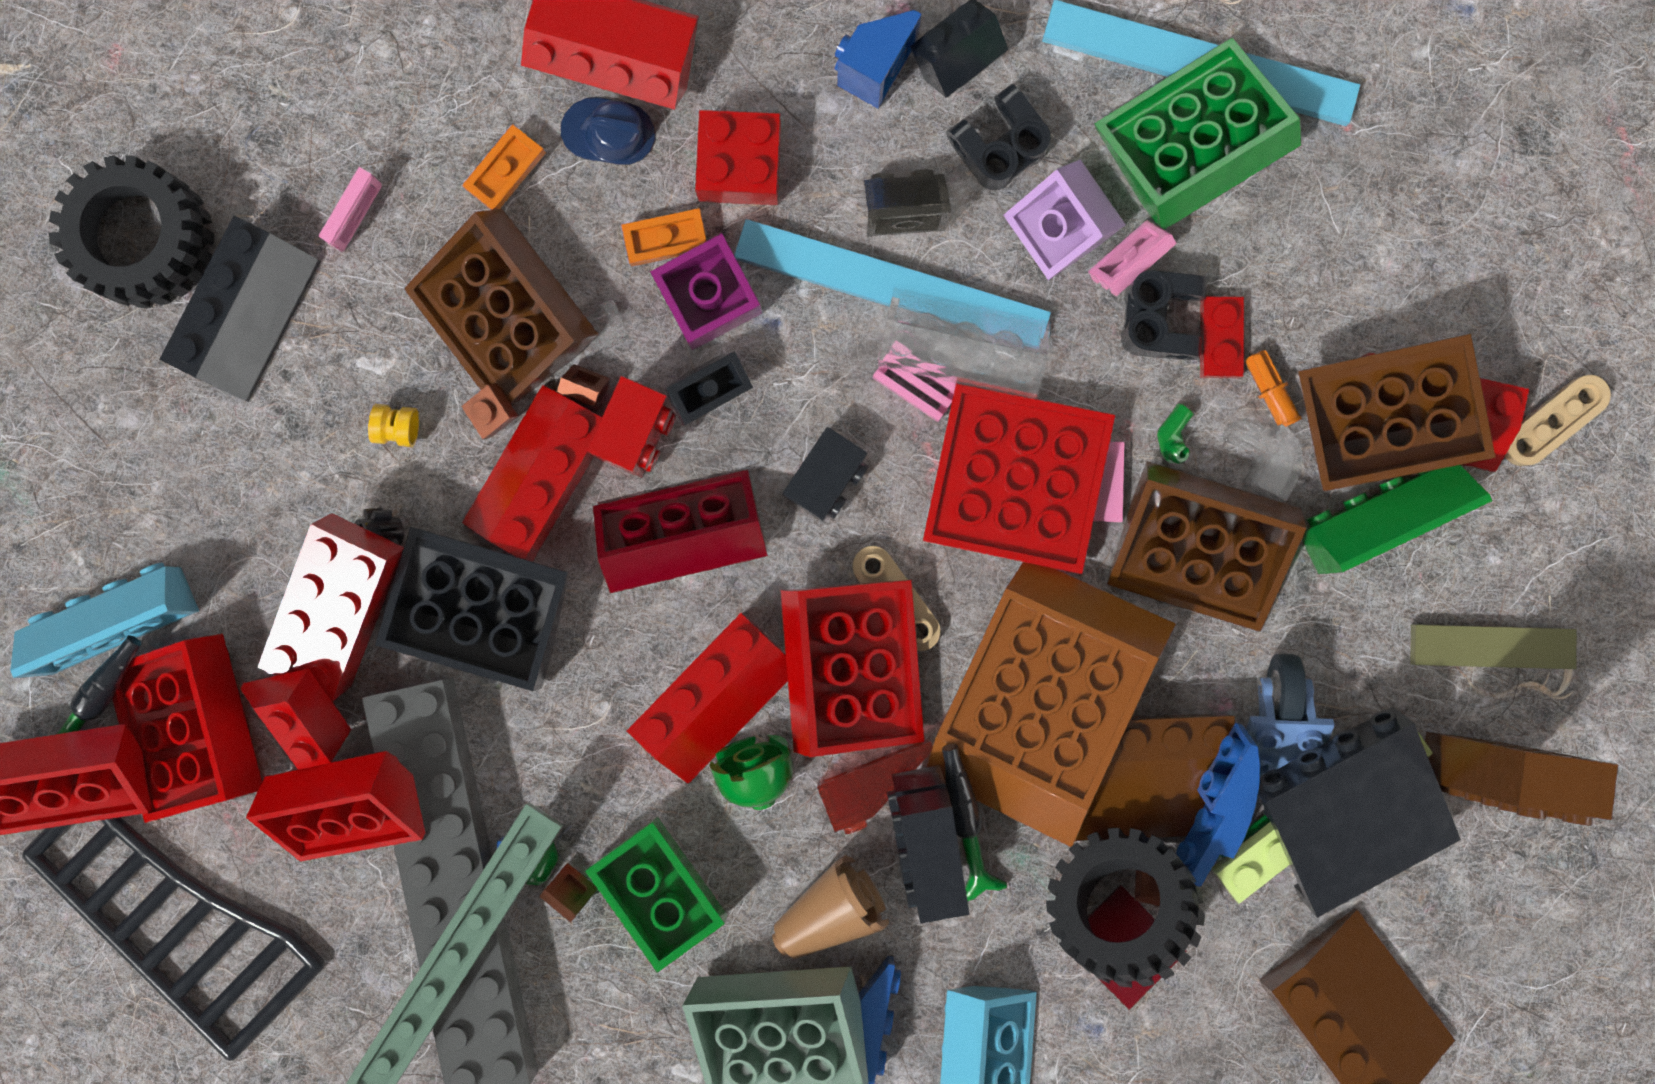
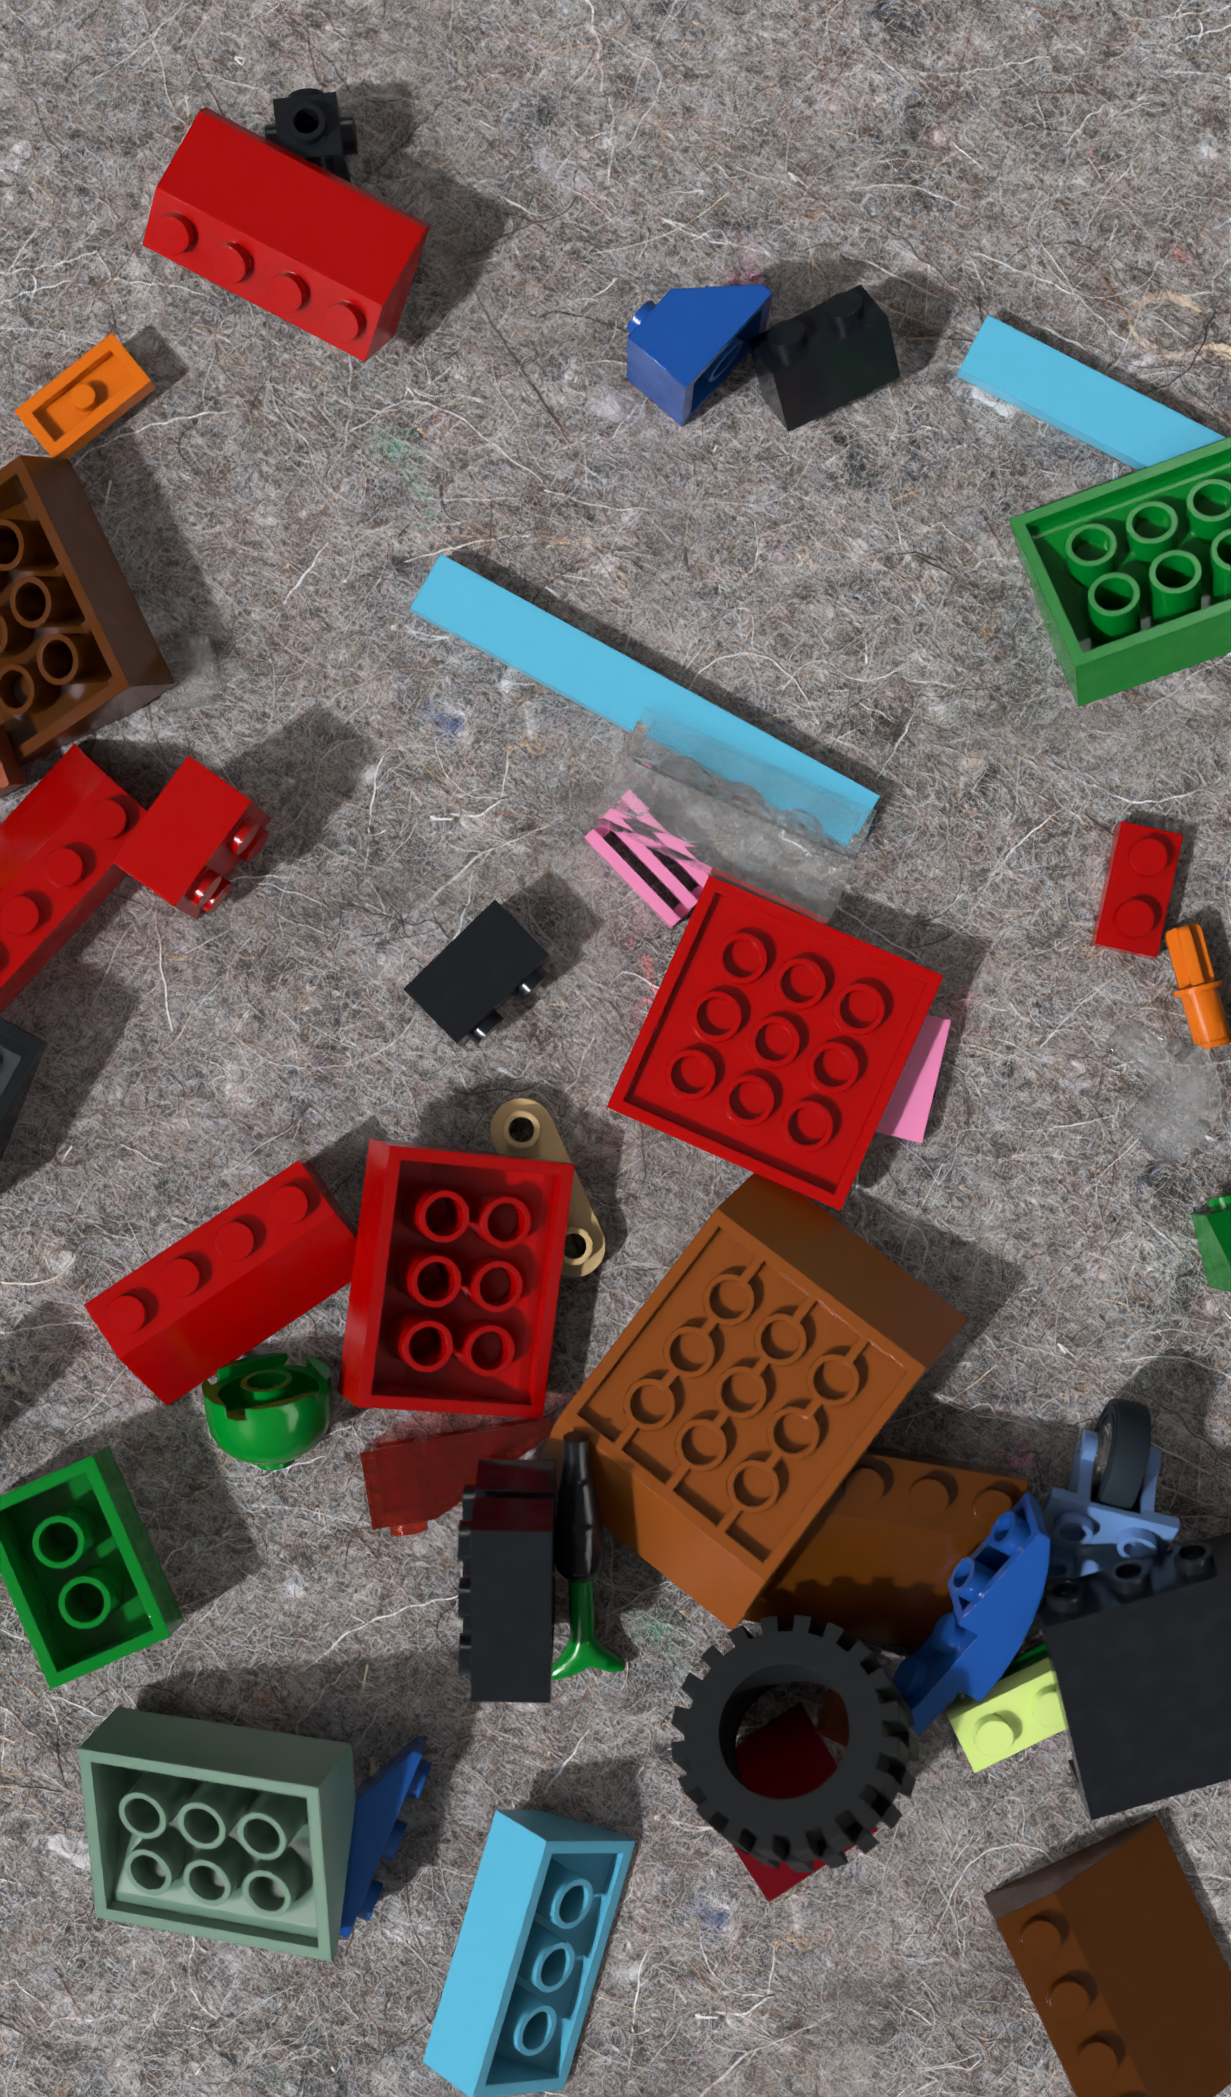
camera: 10 degrees right, 0 degrees up
copper plate [557,364,611,406] -> none
dark blue piece [561,98,655,165] -> none
dark red slope [593,469,768,594] -> none
orange plate [621,208,707,267] -> none
magenta brick [650,233,762,351] -> none
black slope [664,351,753,426] -> none
red brick [695,110,781,205] -> none
medium nougat cone [772,855,889,959] -> none
clear smoke slope [863,169,951,237] -> none
black piece [946,84,1051,190] -> none
lavender slope [1003,159,1126,280] -> none
bright pink tile [1088,220,1176,297] -> none
reddish brown slope [1107,461,1307,632] -> none
black piece [1120,270,1207,360] -> none
green arm [1157,403,1194,464] -> none

